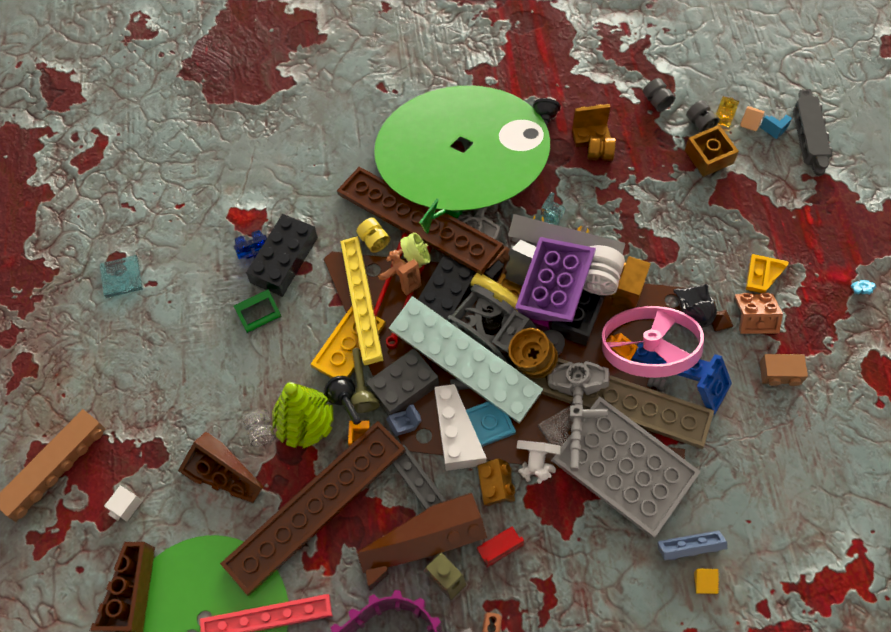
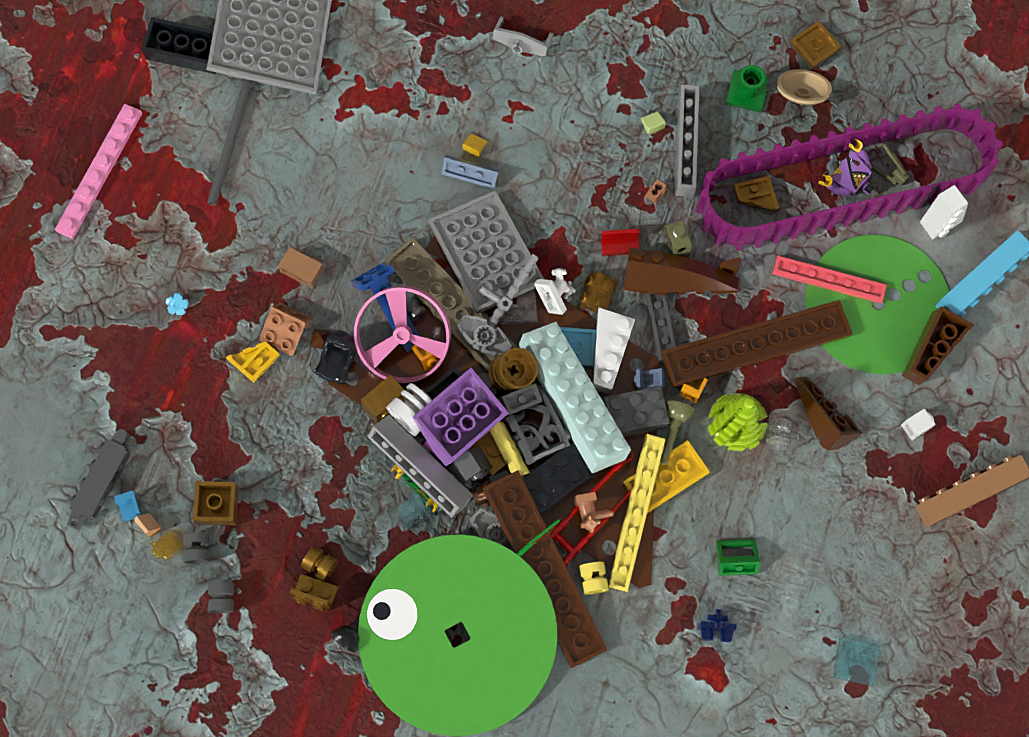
camera: 160 degrees left, 10 degrees up
black brick [246,213,318,297] -> none
black piece [324,376,361,425] -> none
yellowish green wheel [400,233,431,268] -> none

